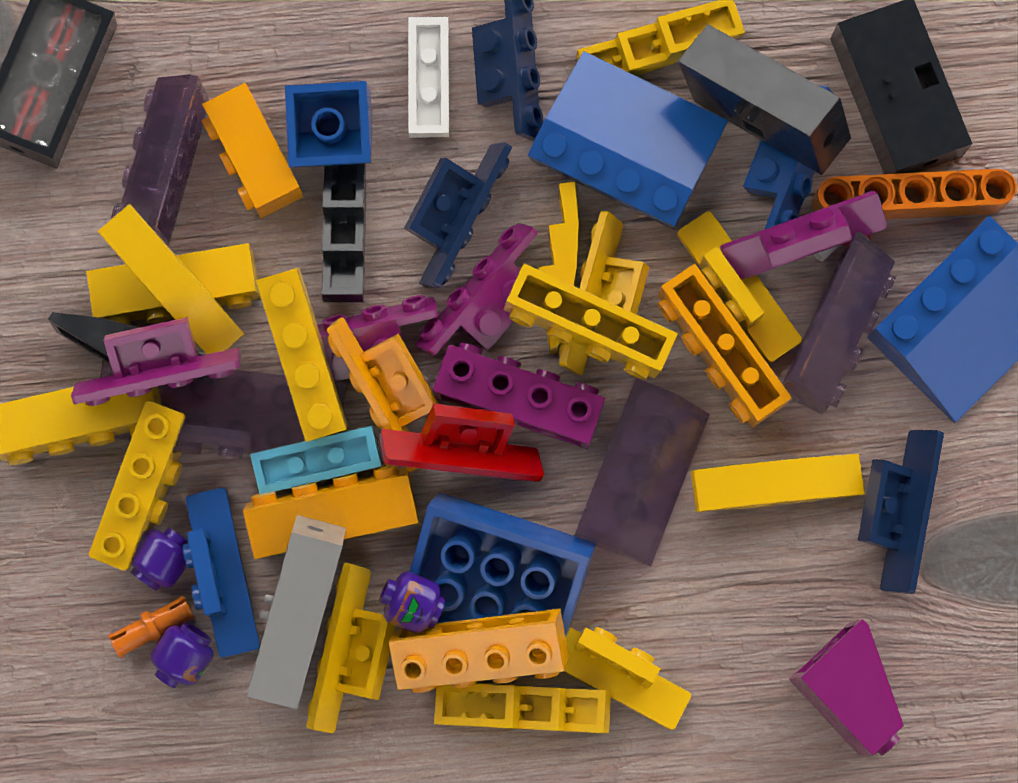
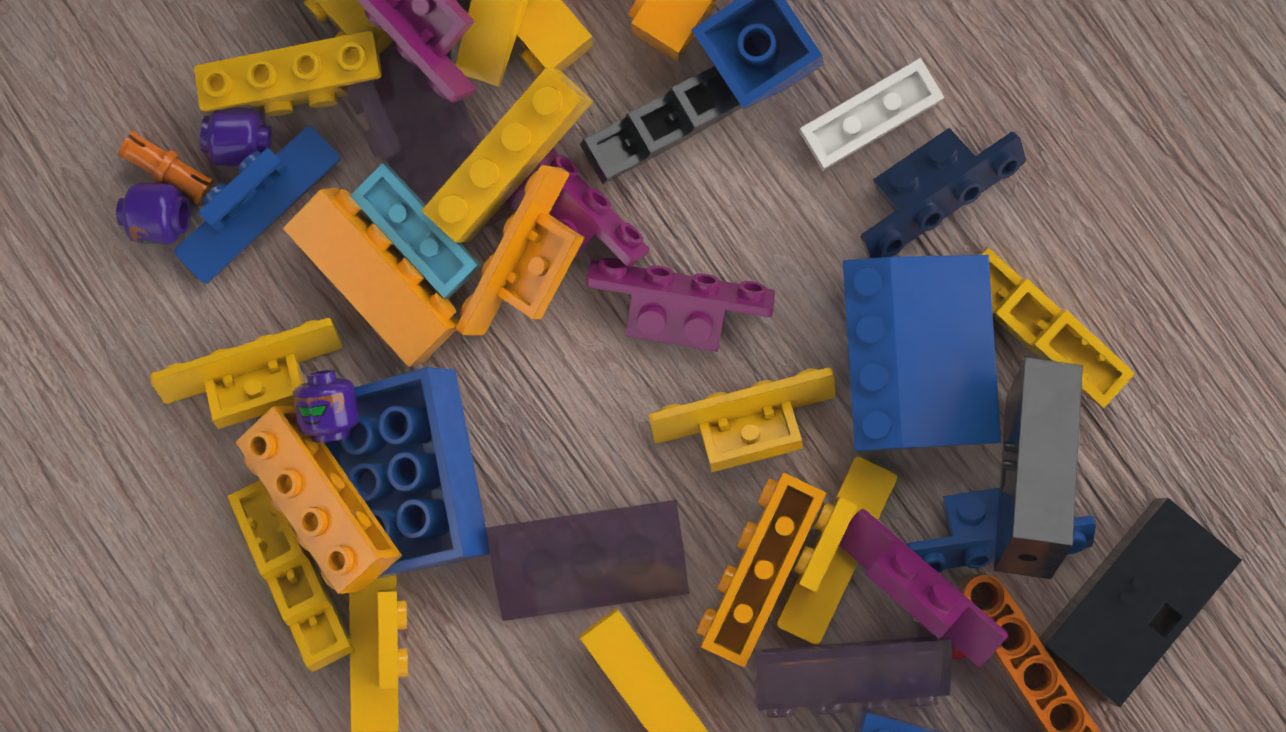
camera: 60 degrees right, 5 degrees up
light grey brick [247,515,346,709] -> none
red bracket [379,403,544,482] -> none
dark blue bracket [404,142,512,288] -> none
magenta brick [432,342,605,450] -> none
yellow brick [503,263,678,380] -> none
yellow slope [538,181,579,354] -> none

